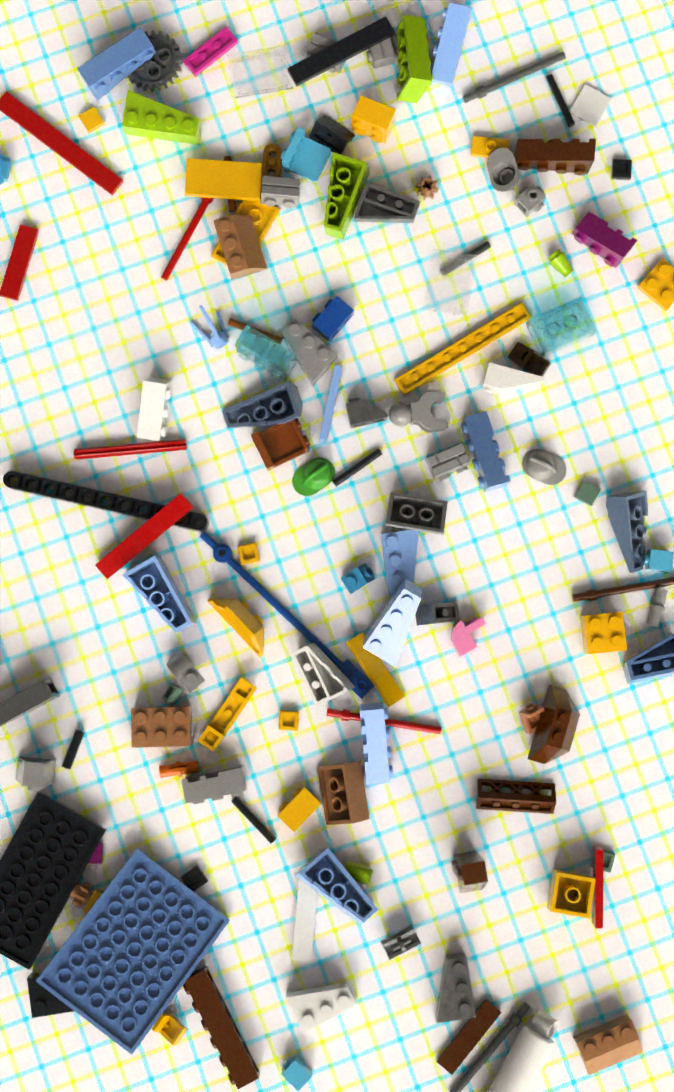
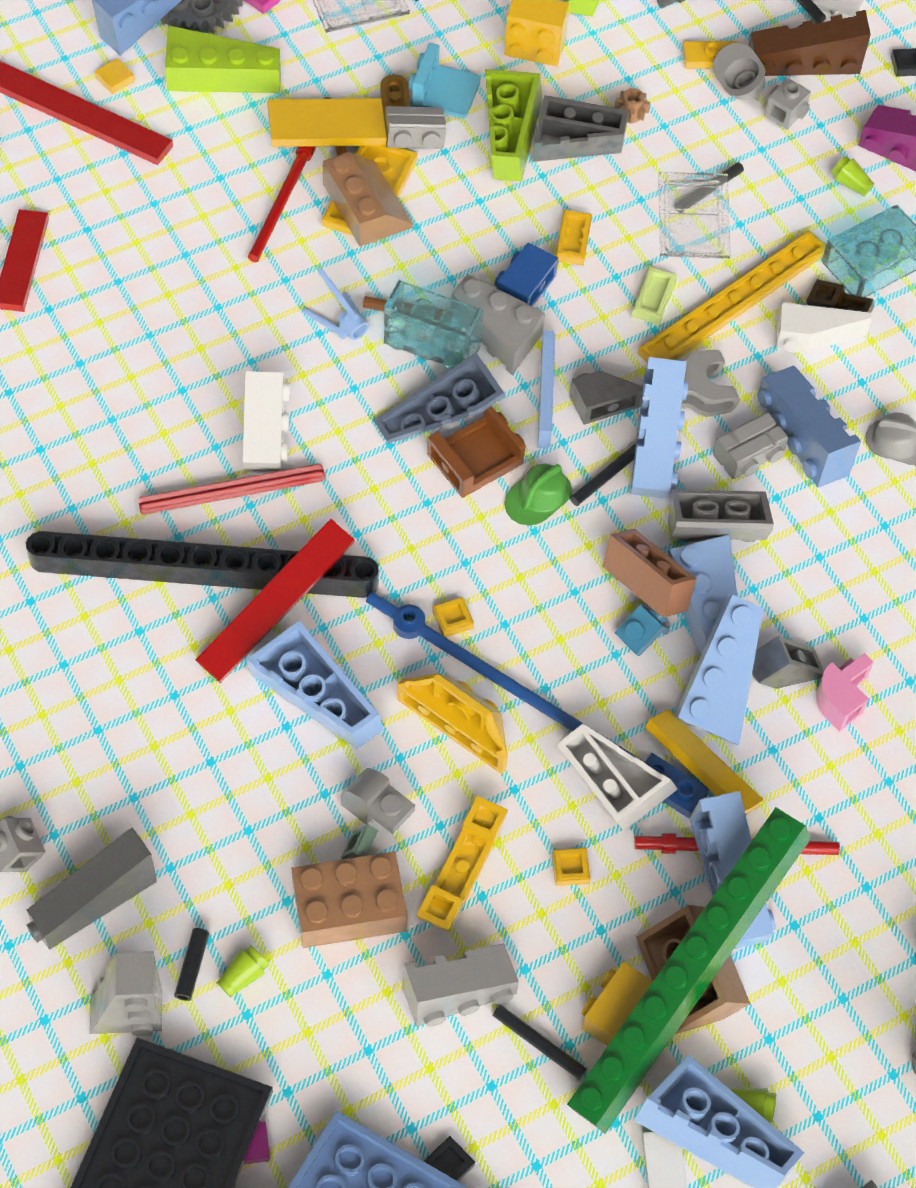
camera: 10 degrees left, 25 degrees down
orange pin [159,760,199,778] -> none
black panel [309,115,355,155] -> none
none -> lime cone [216,945,270,998]
none -> yellow plate [555,210,592,266]
none -> green brick [567,807,811,1134]
none -> nougat brick [602,528,697,618]
none -> light blue wedge [630,357,688,499]
none -> yellowish green tile [631,266,677,325]

